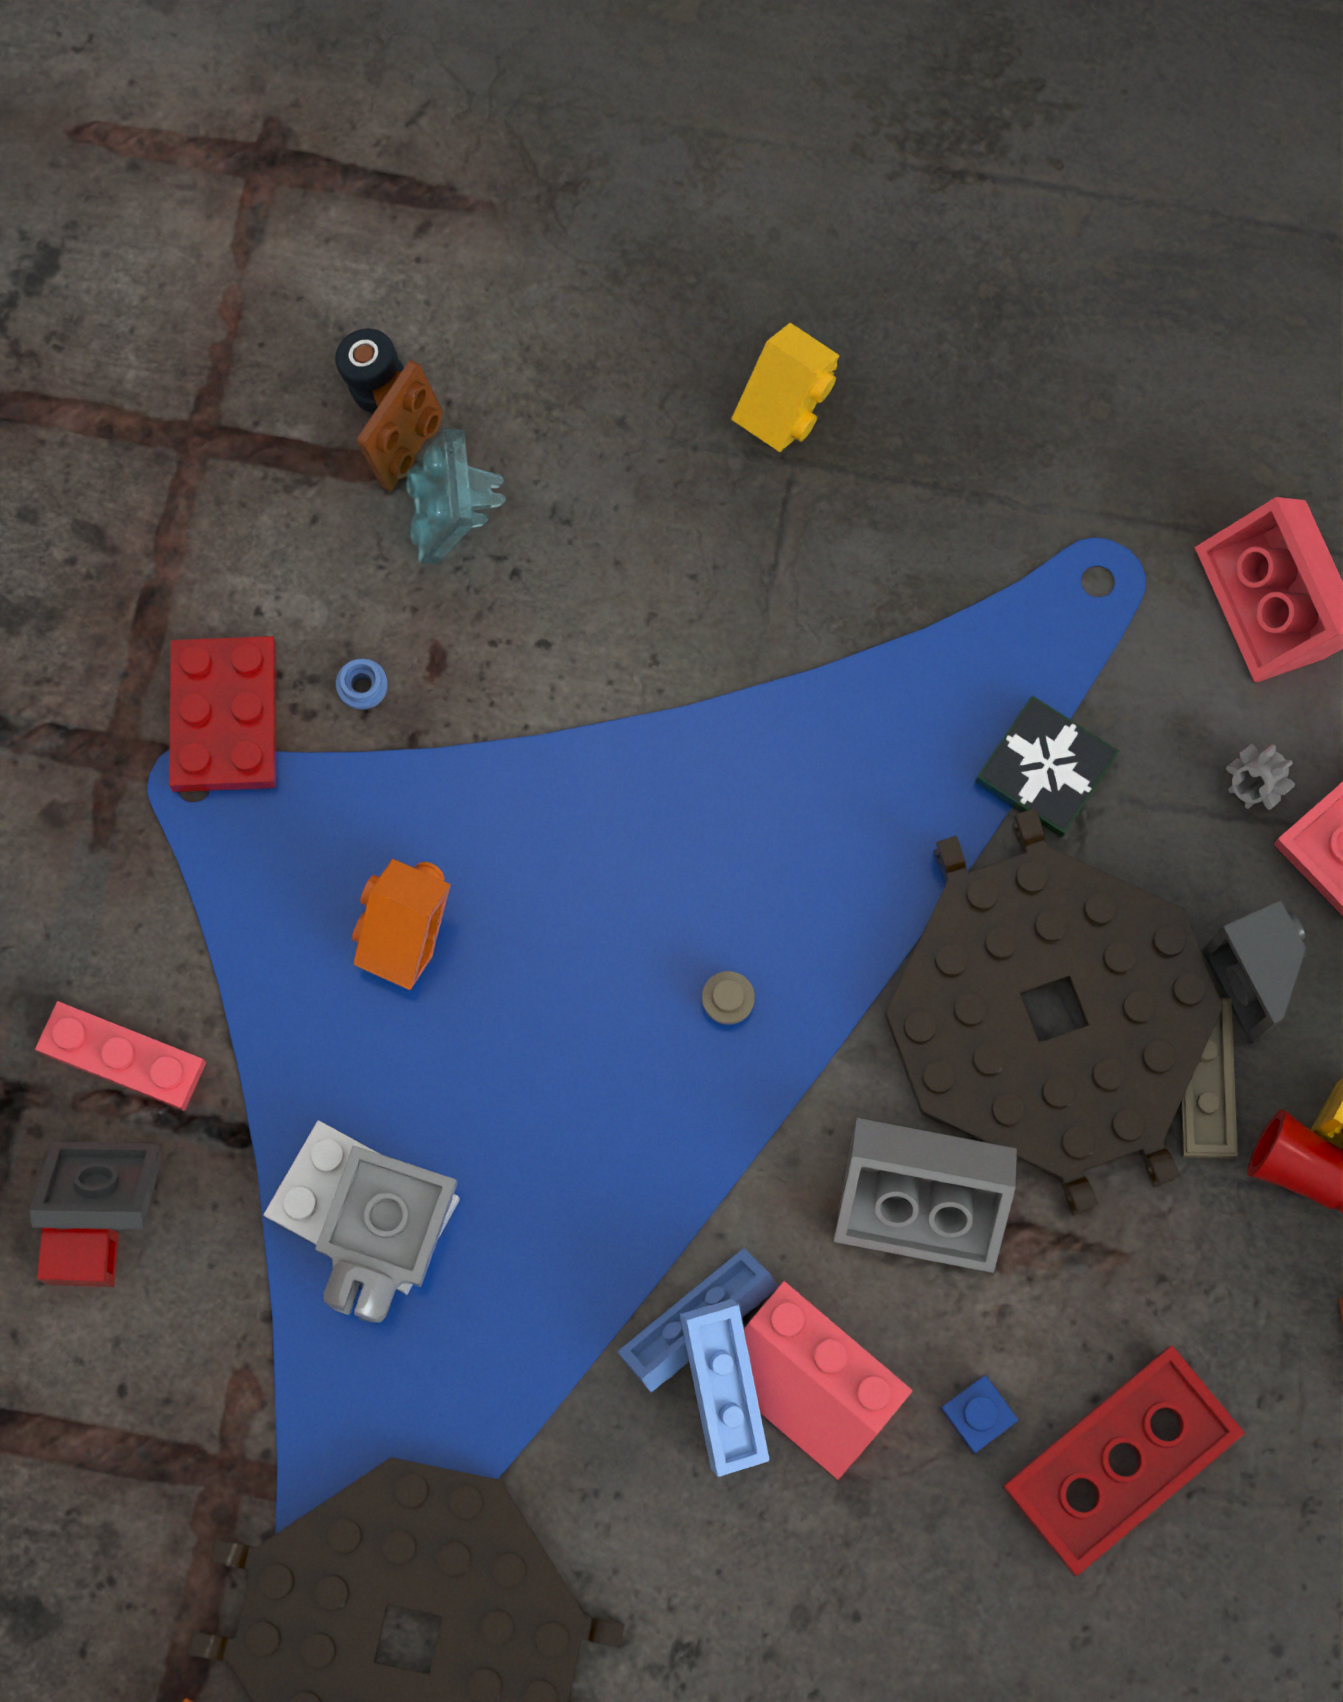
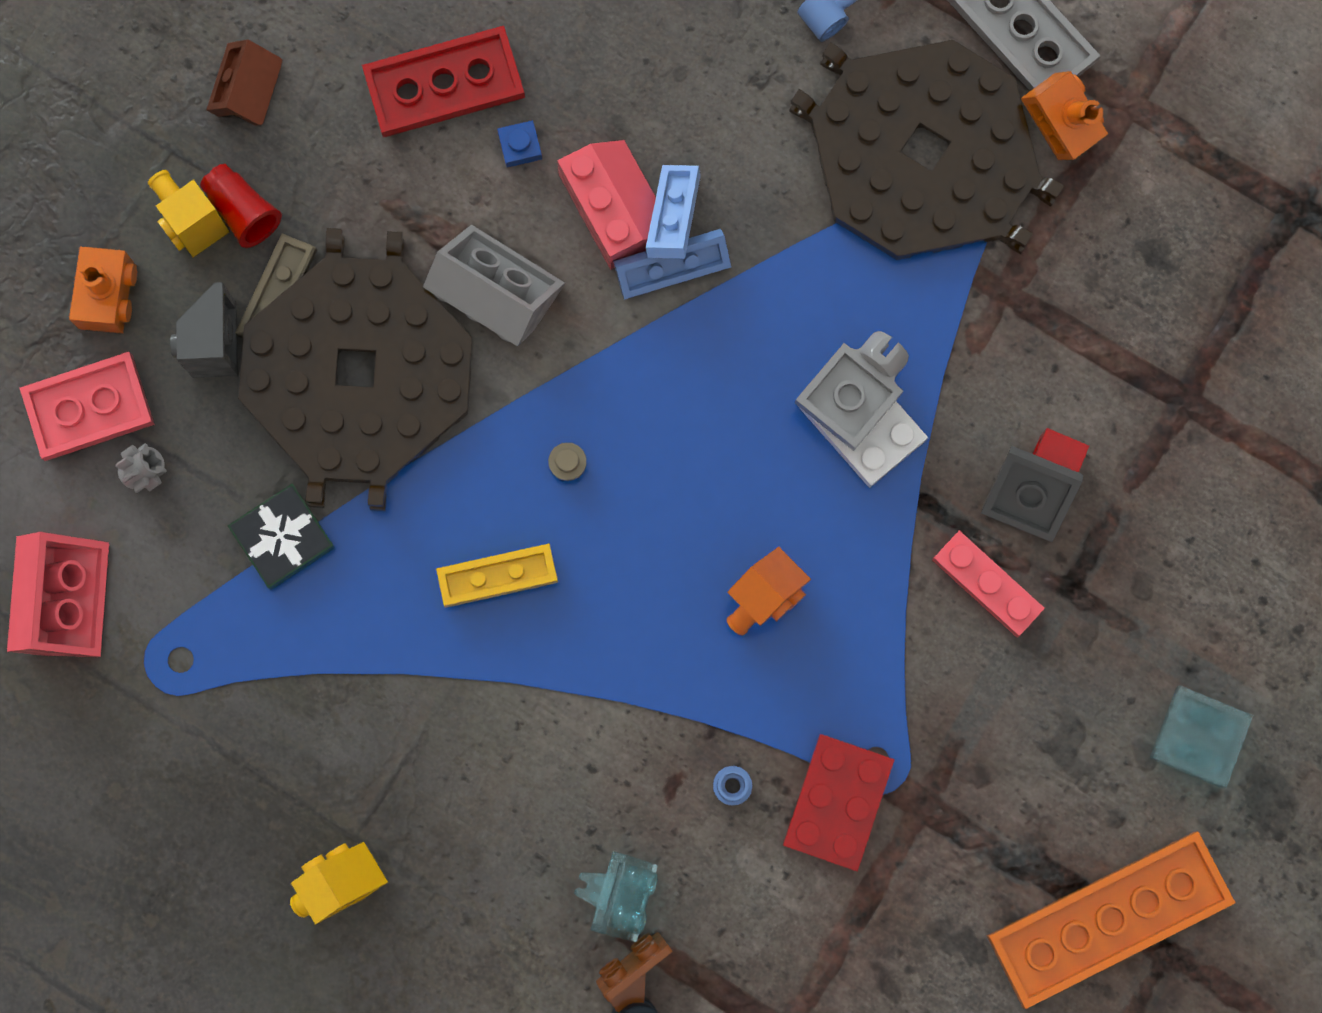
camera: 160 degrees left, 5 degrees up
none -> yellow plate [436,543,558,608]

